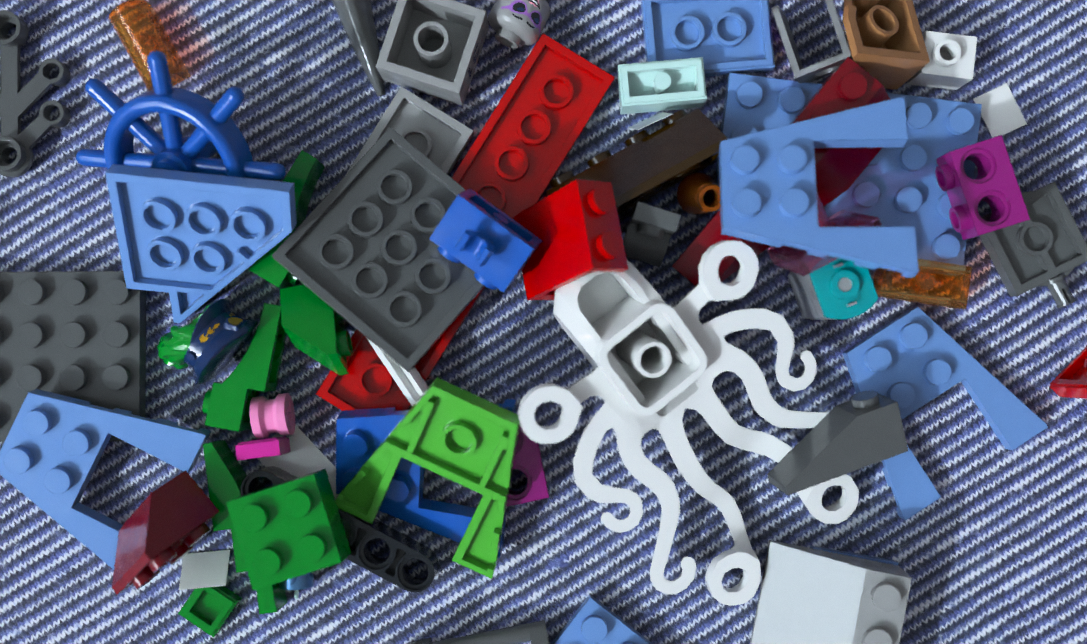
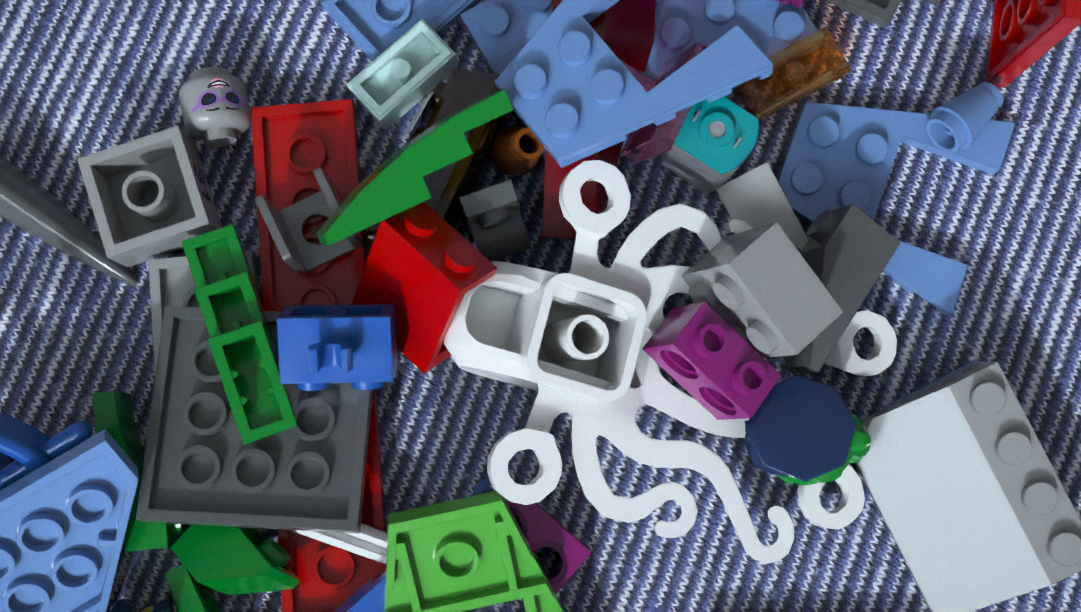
camera: 35 degrees left, 5 degrees down
none -> green slope [181,224,298,445]
none -> flat silver piece [254,167,364,275]
none -> green slope [316,89,514,246]
none -> magenta brick [642,301,781,420]
none -> light grey brick [681,222,843,358]
none -> white sticker [716,162,808,250]
none -> dark blue piece [744,374,871,485]
none -> medium blue cone [926,82,1003,153]

